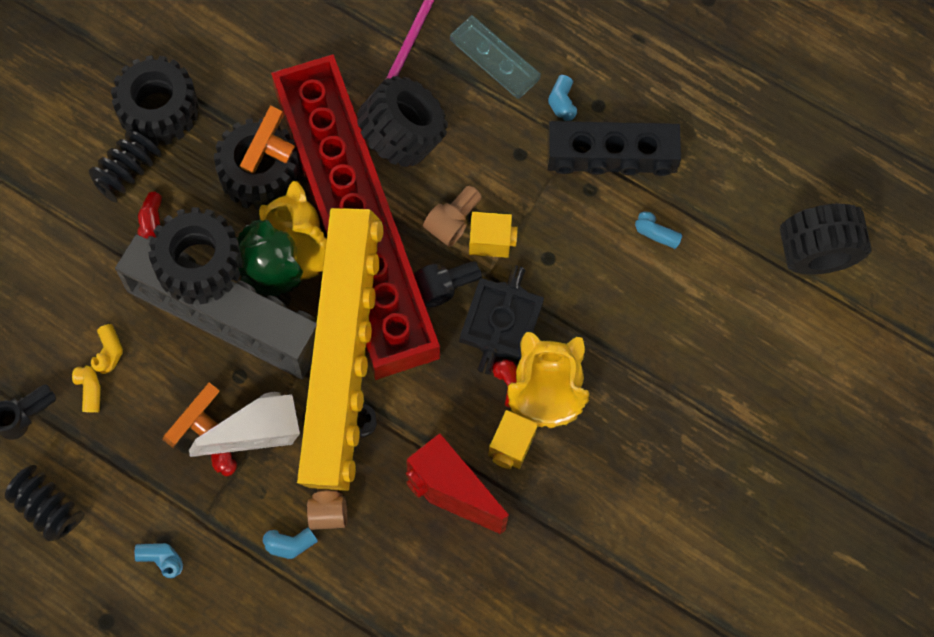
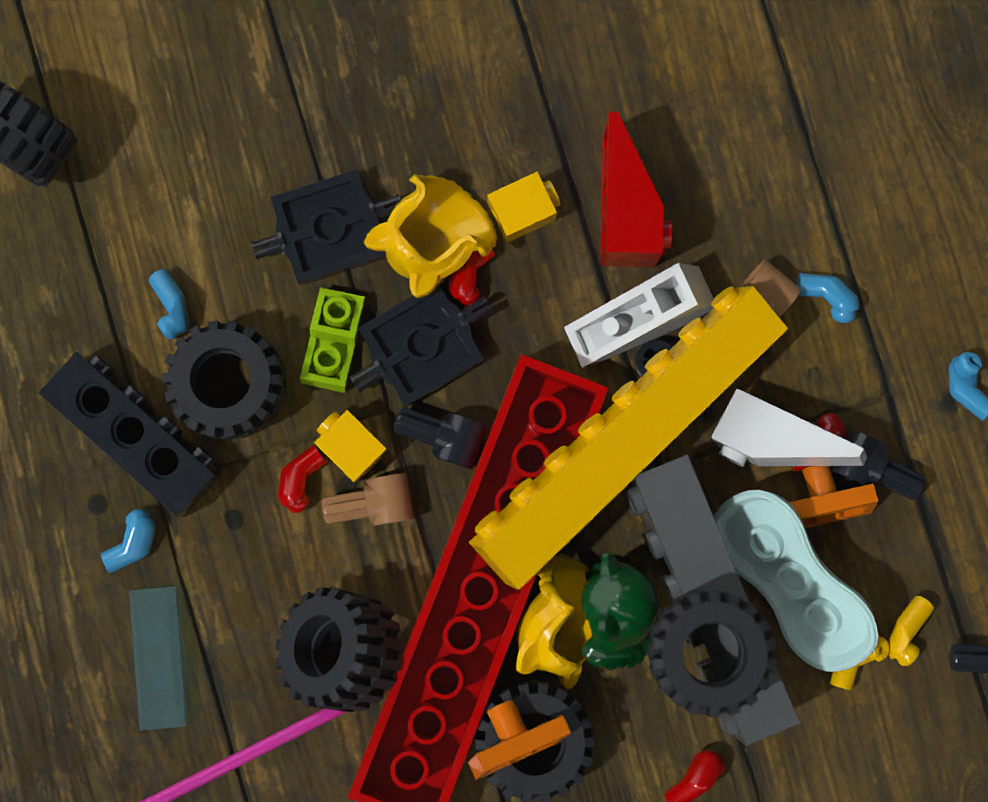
camera: 140 degrees left, 15 degrees up
none -> black tyre [163,320,286,440]
none -> black plate [251,169,401,286]
none -> red arm [277,444,327,513]
none -> lime slope [300,287,365,393]
none -> white slope [564,263,714,368]
none -> light aqua plate [713,490,878,672]
none -> black axle [831,430,925,500]

